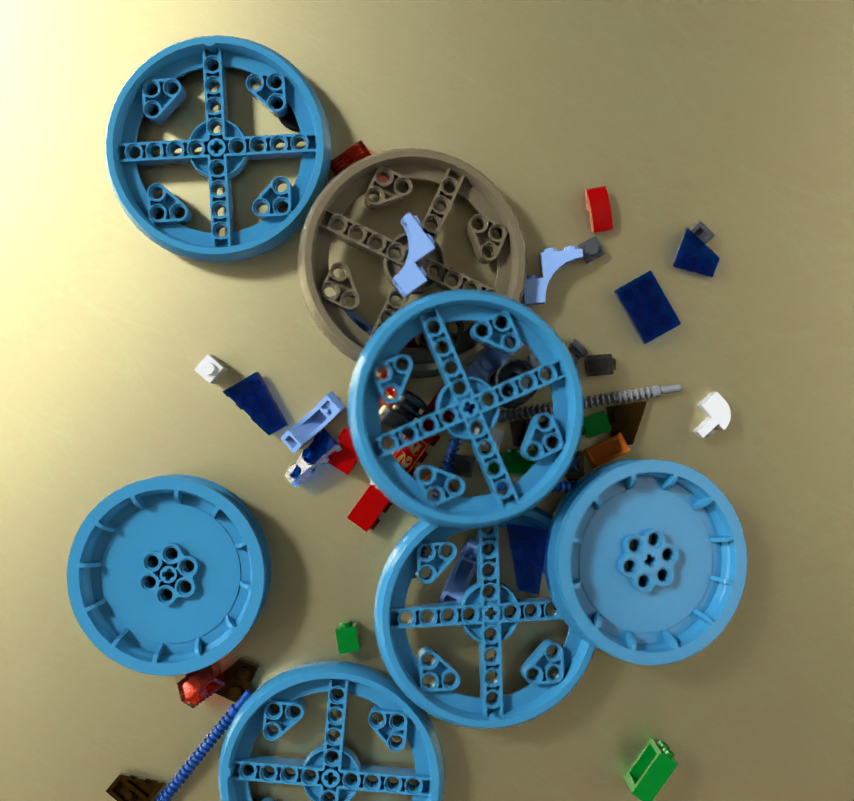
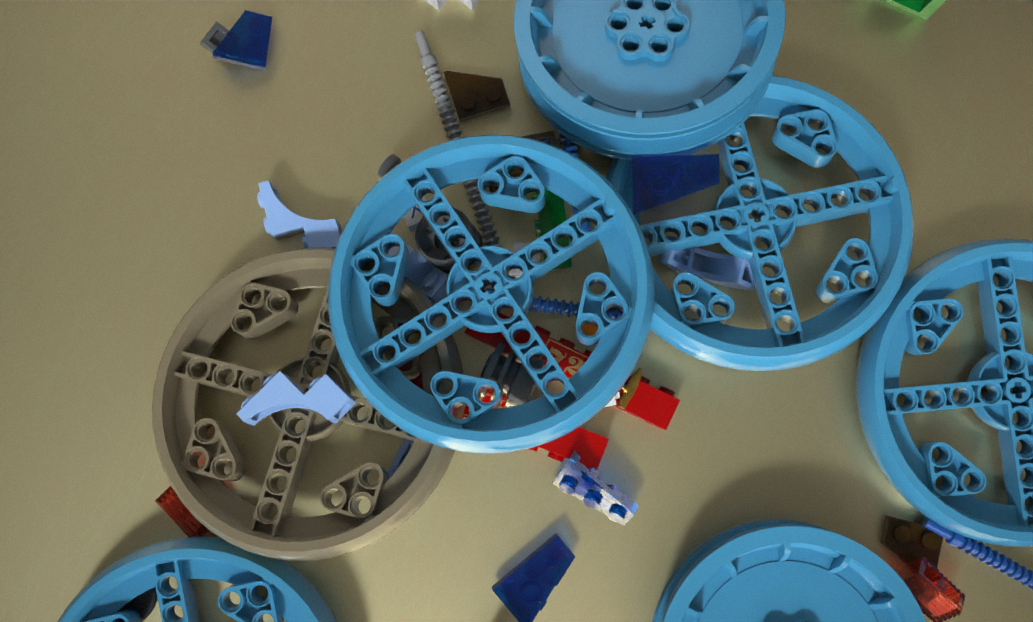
camera: 100 degrees left, 5 degrees down
light blue arch [280,391,346,453] -> none
green brick [335,620,361,654] -> none
dark grey plate [451,454,475,478] -> none
clear smoke brick [508,418,531,450] -> none
dark grey plate [577,236,606,264] -> none
green brick [582,410,612,438] -> none
orange tile [583,432,630,468] -> none
clear smoke brick [584,354,616,377] -> none
red slope [585,186,613,233] -> none
clear blue plate [614,270,681,344] -> none
none -> pearl gold helmet [617,368,642,409]

